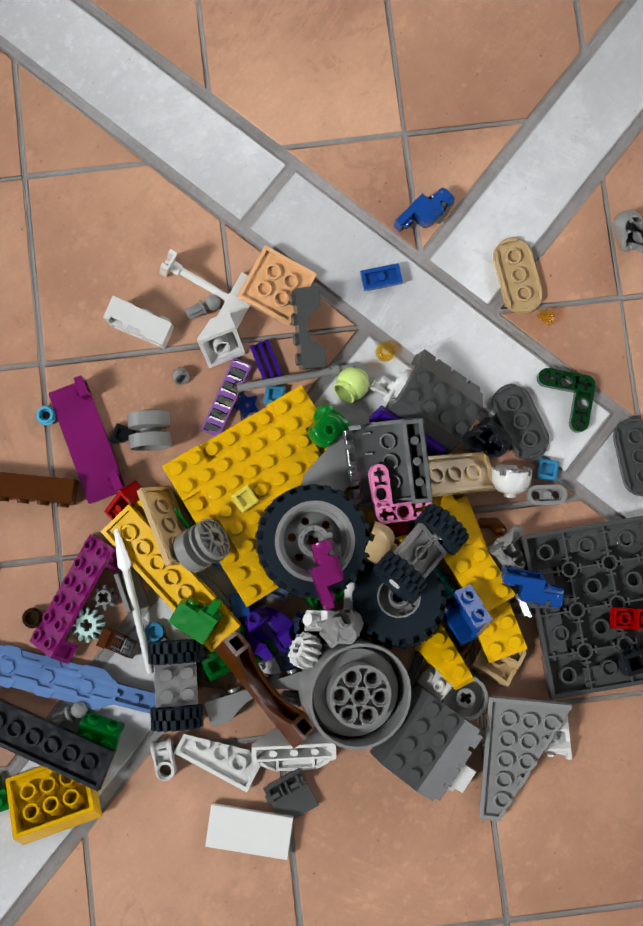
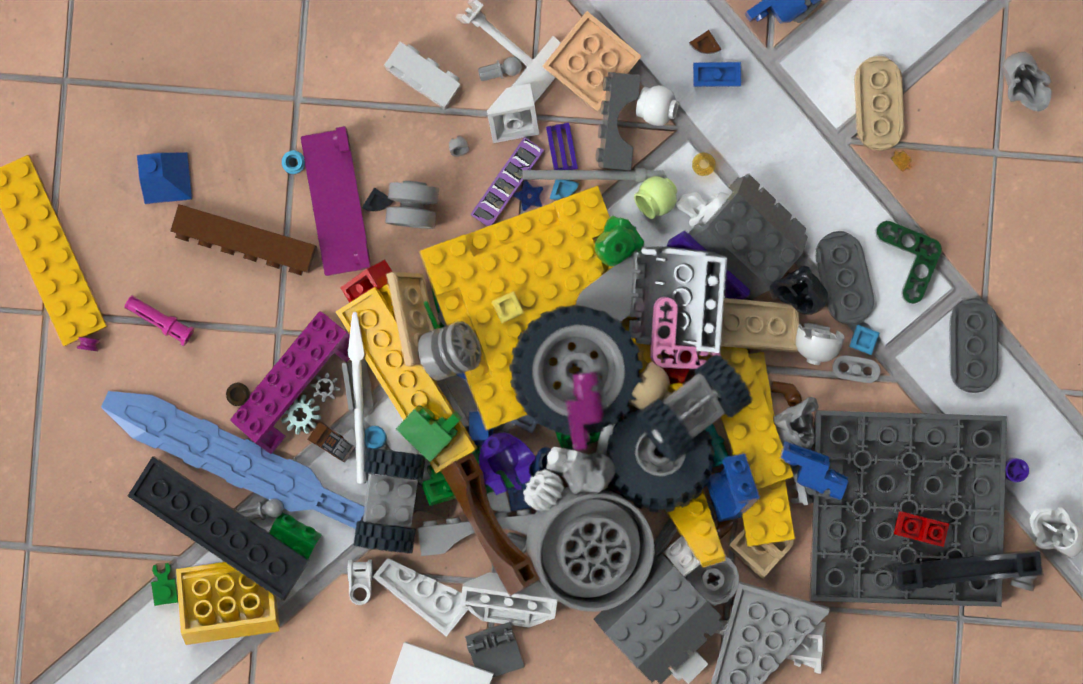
camera: 15 degrees right, 5 degrees up
none -> white piece [636,86,679,126]
none -> reddish brown tile [689,30,722,54]

